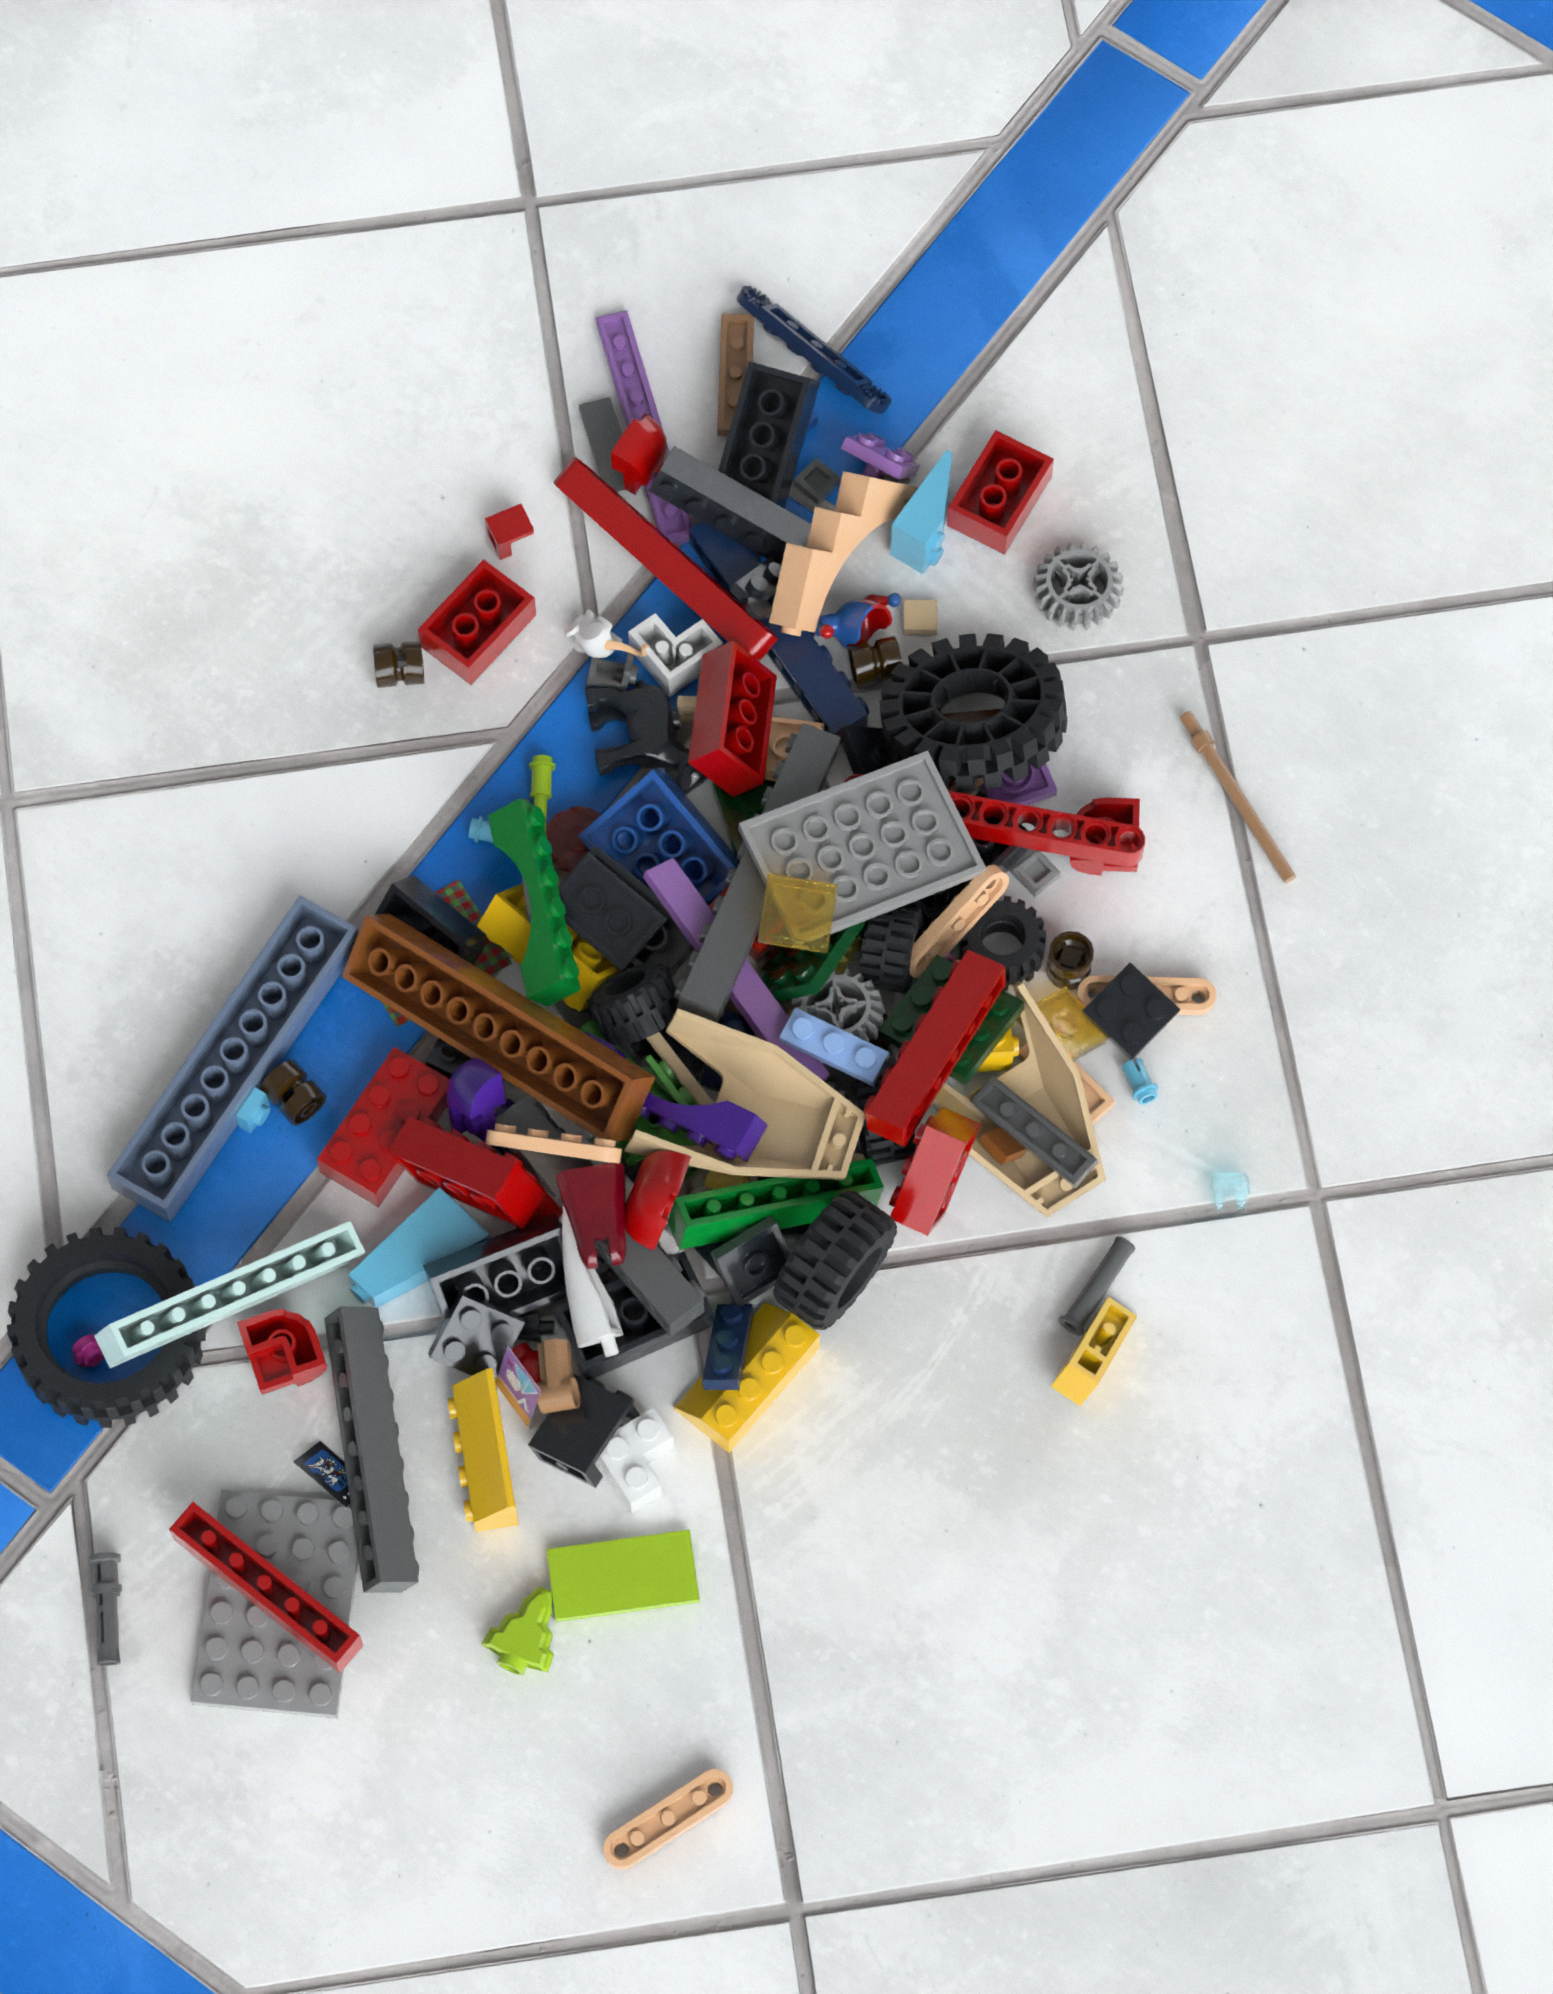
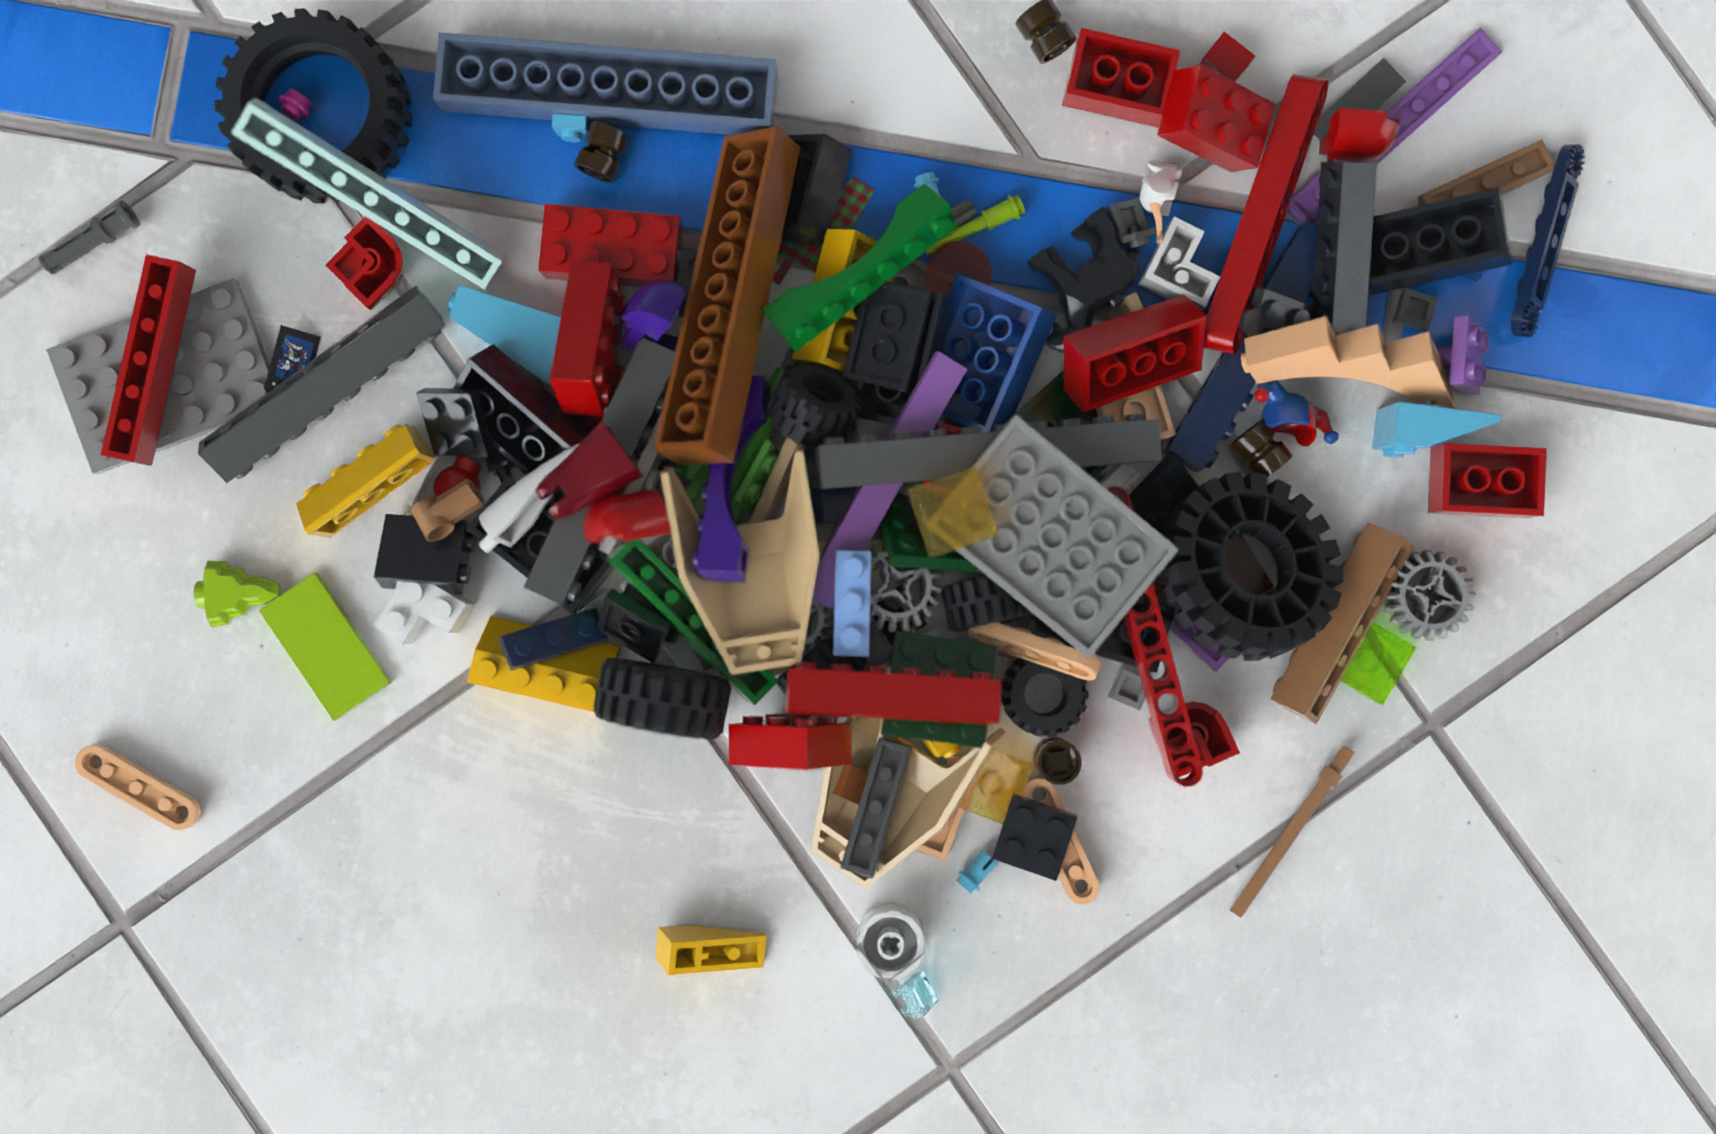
camera: 65 degrees right, 20 degrees up
light nougat plate [485,1123,622,1163] -> none
tan tile [903,599,937,635] -> none
dark grey pin [1058,1236,1136,1336] -> none
none -> white brick [856,903,925,980]
none -> red brick [1157,64,1276,172]
none -> medium nougat brick [1270,523,1414,724]
none -> clear neon green plate [1340,622,1417,705]

